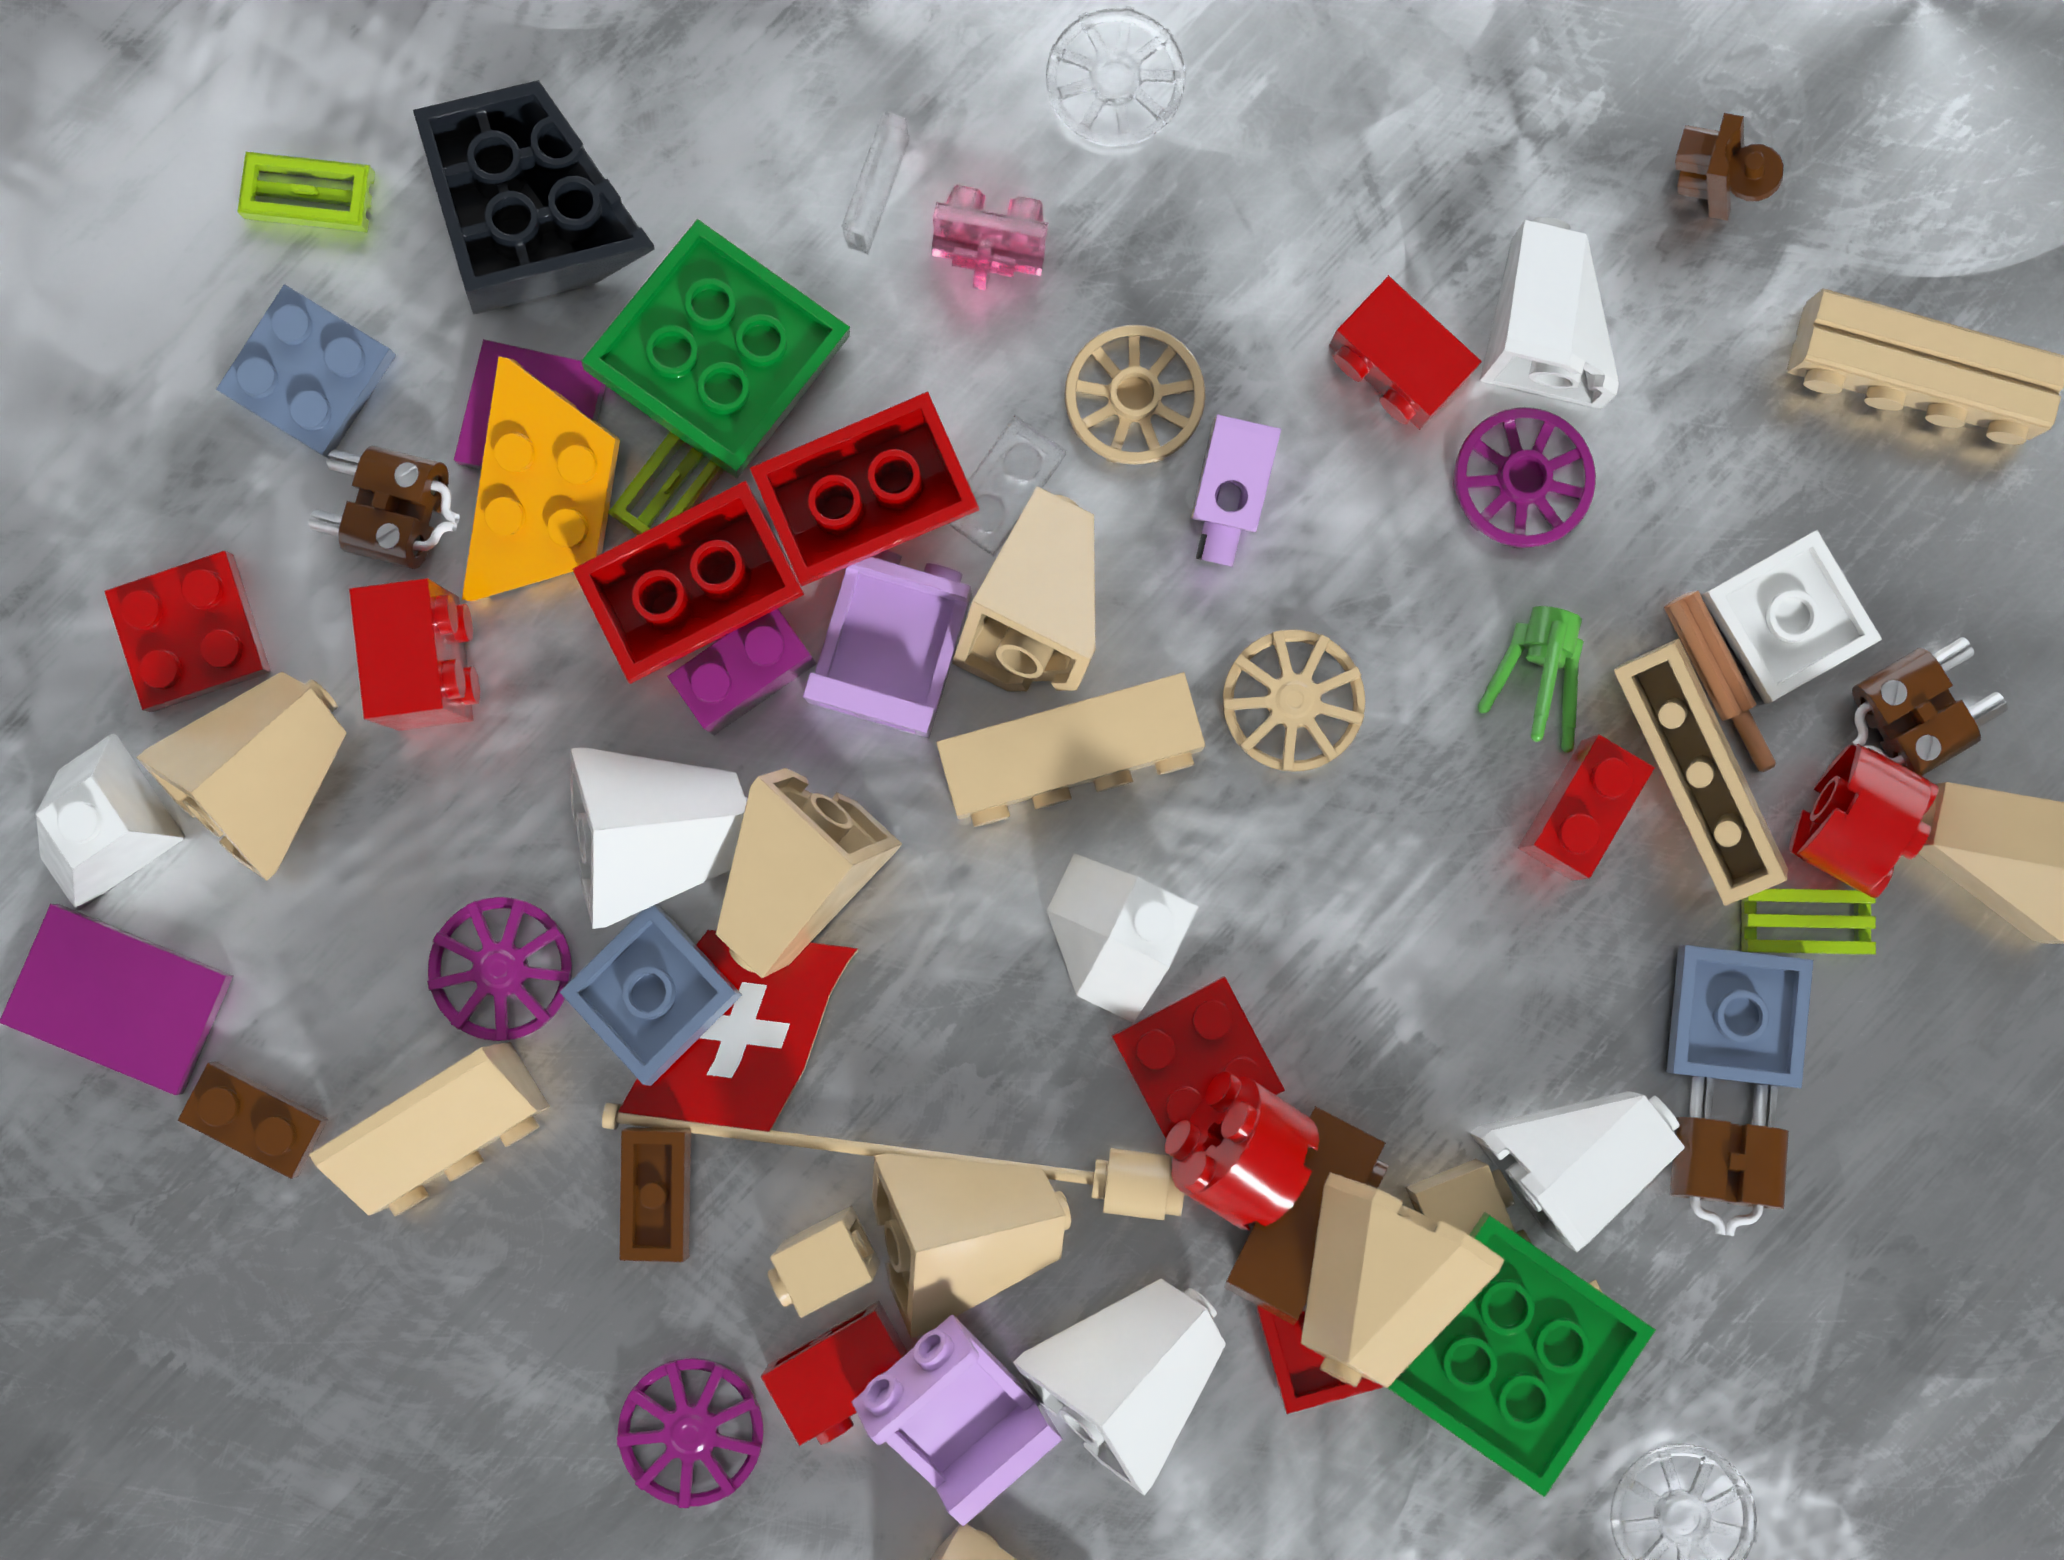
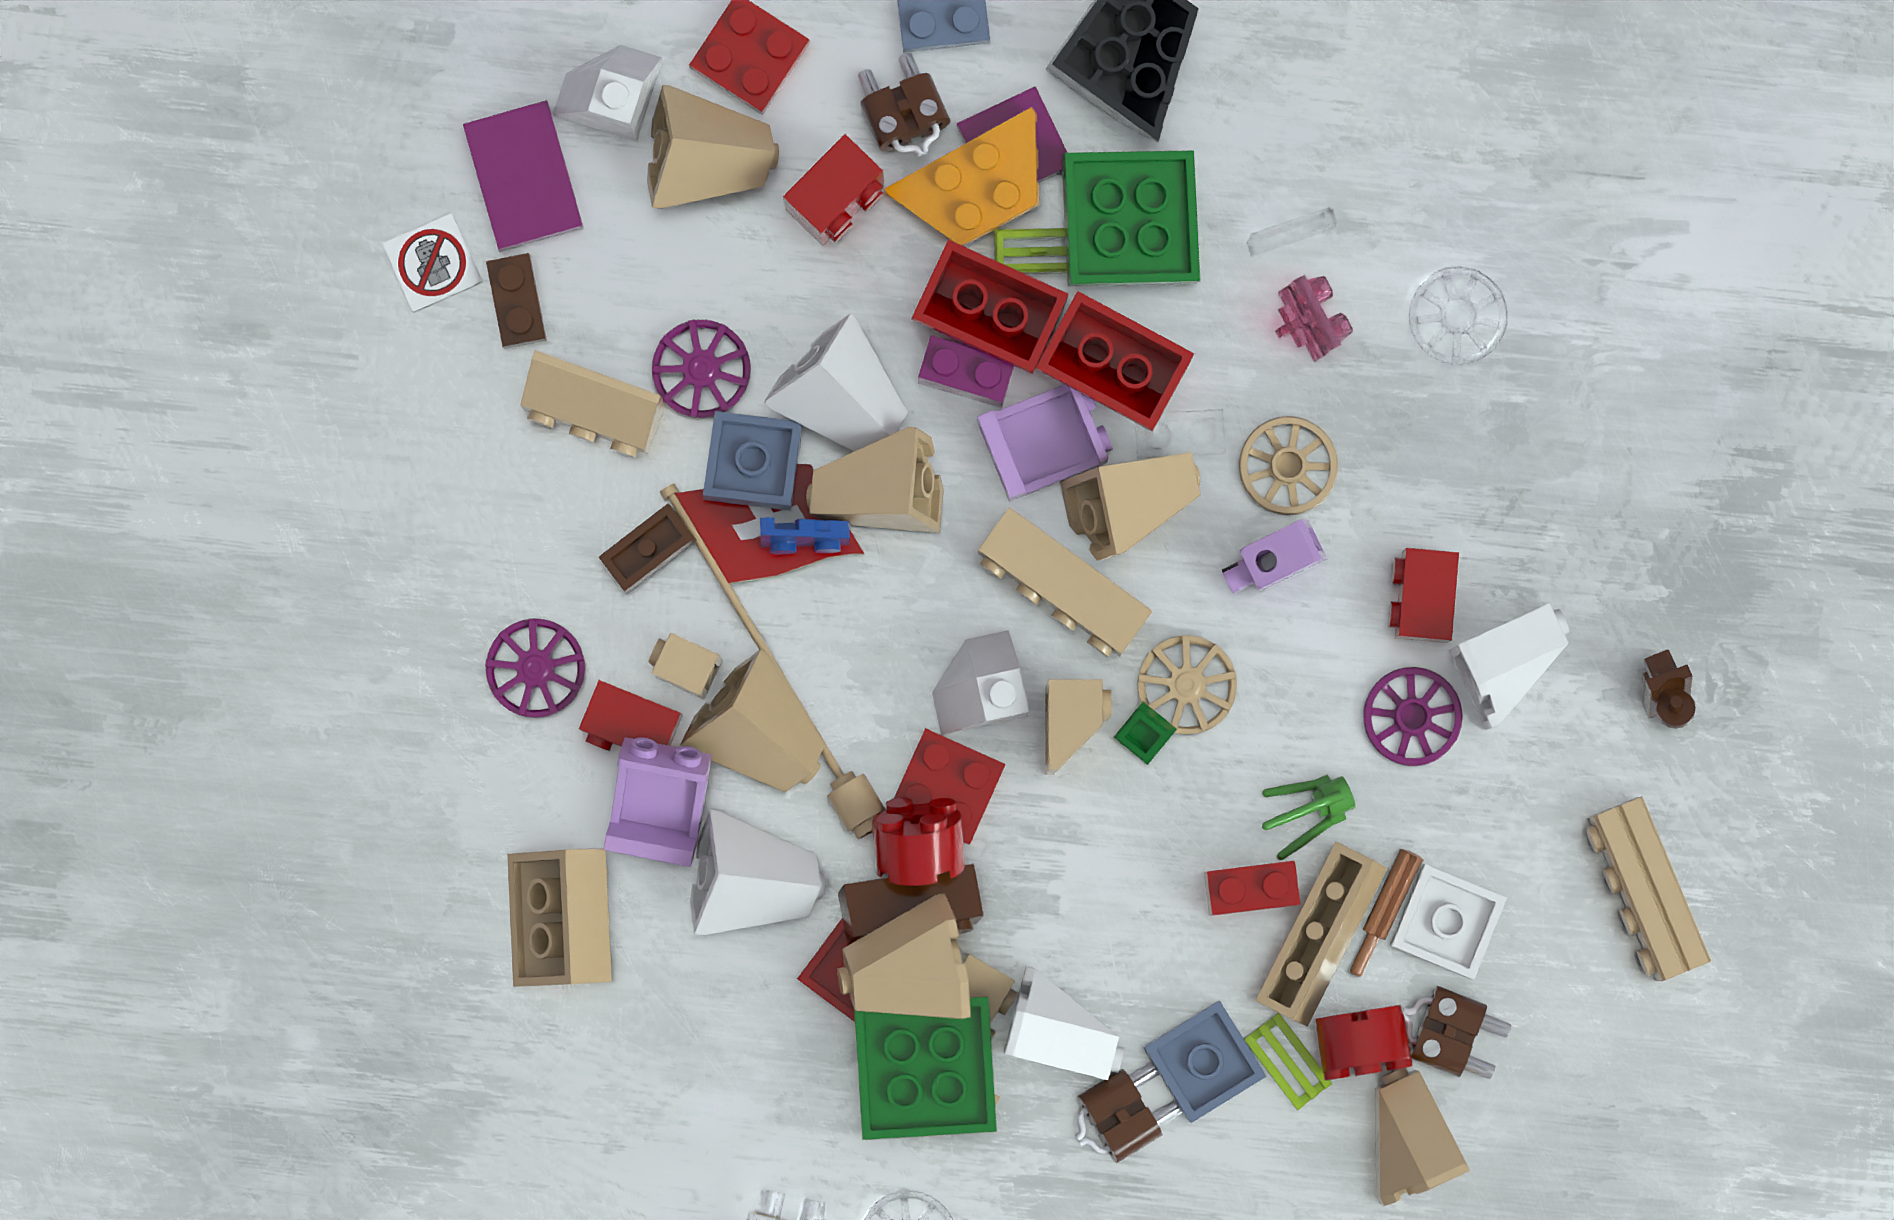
camera: 50 degrees right, 0 degrees up
none -> sticker [382,213,482,312]
none -> blue wing [760,517,850,554]
none -> tan slope [1045,679,1112,775]
none -> green tile [1114,701,1177,765]

